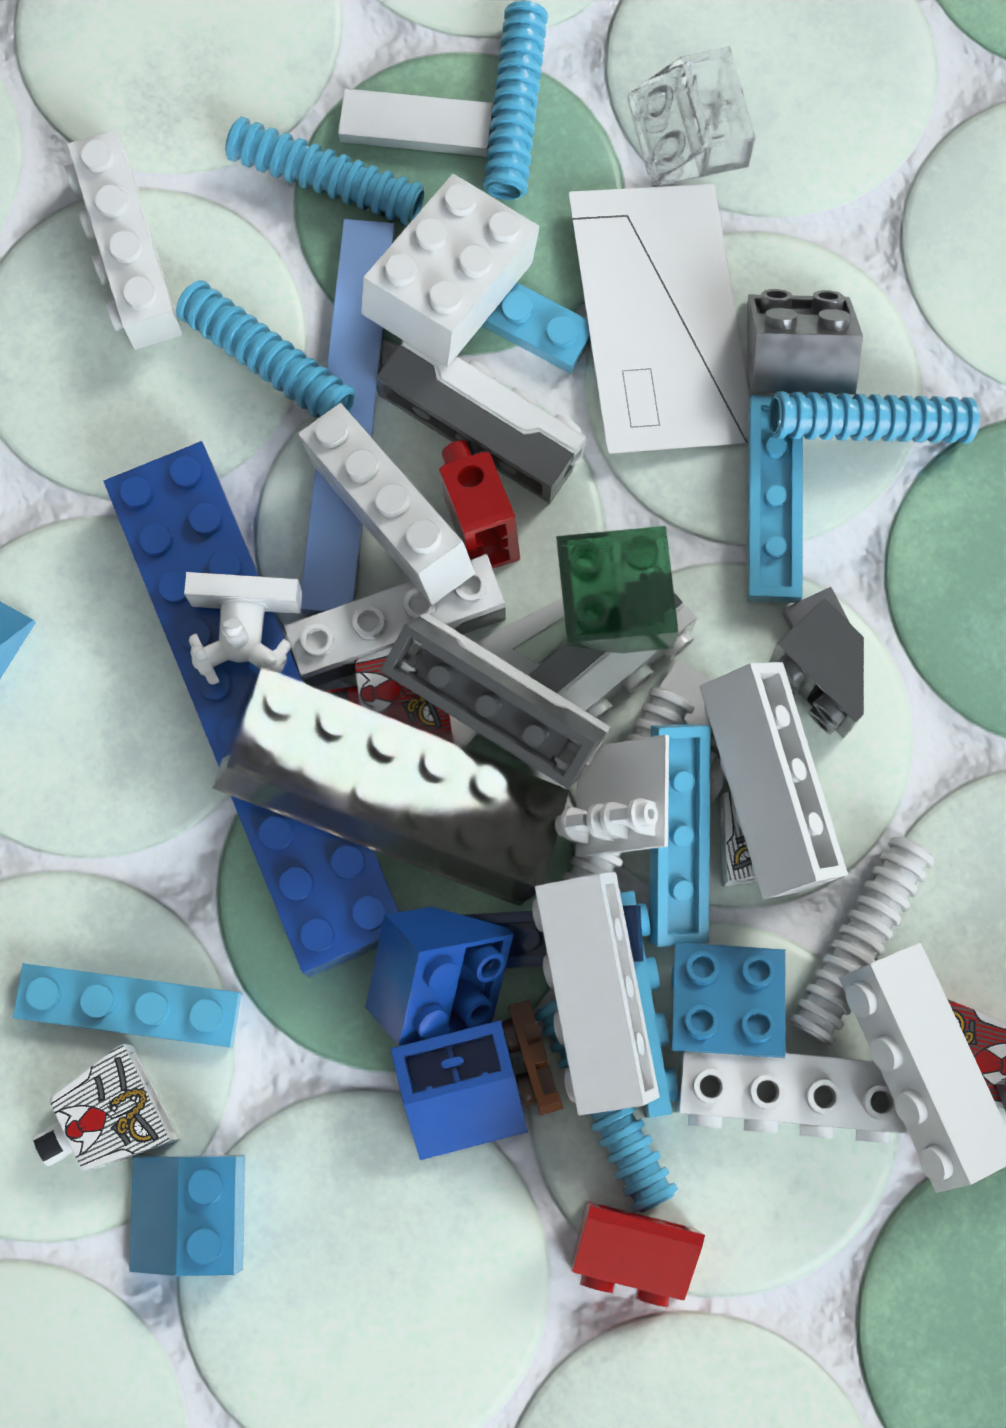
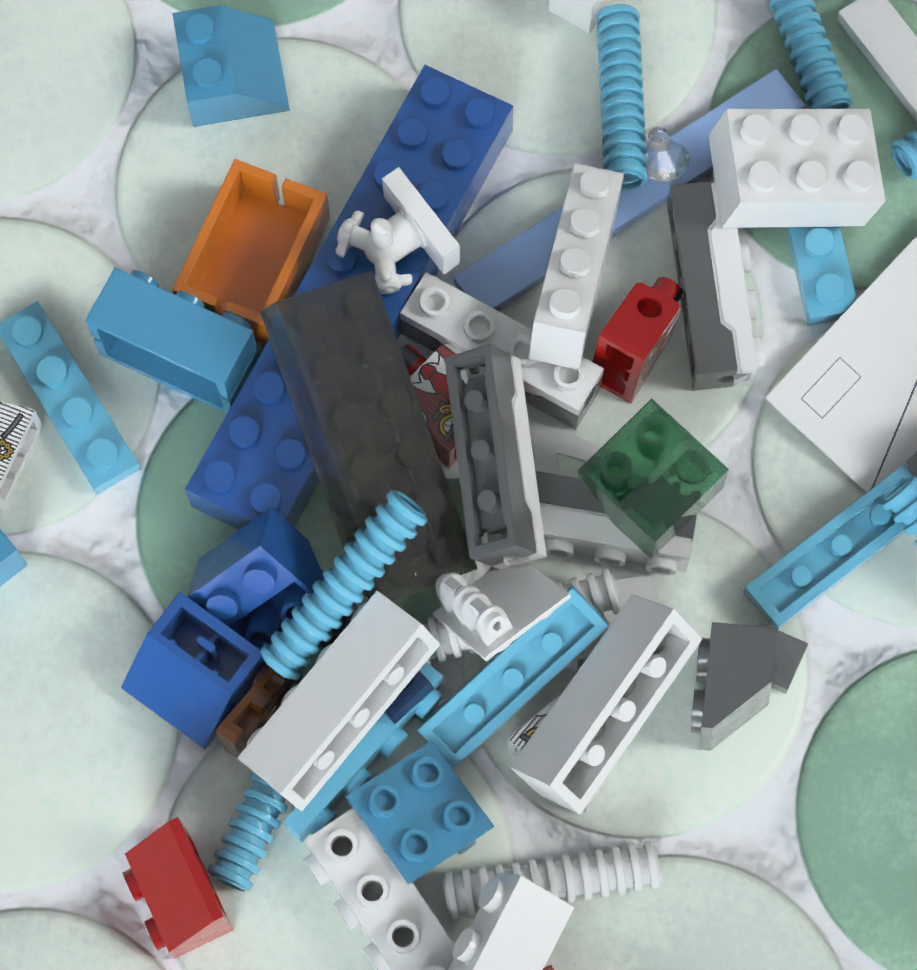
camera: 50 degrees right, 5 degrees down
none -> dark azure piece [85,267,259,414]
none -> orange piece [172,158,331,345]
none -> medium azure piece [260,490,427,680]
none -> clear rock [645,127,691,182]

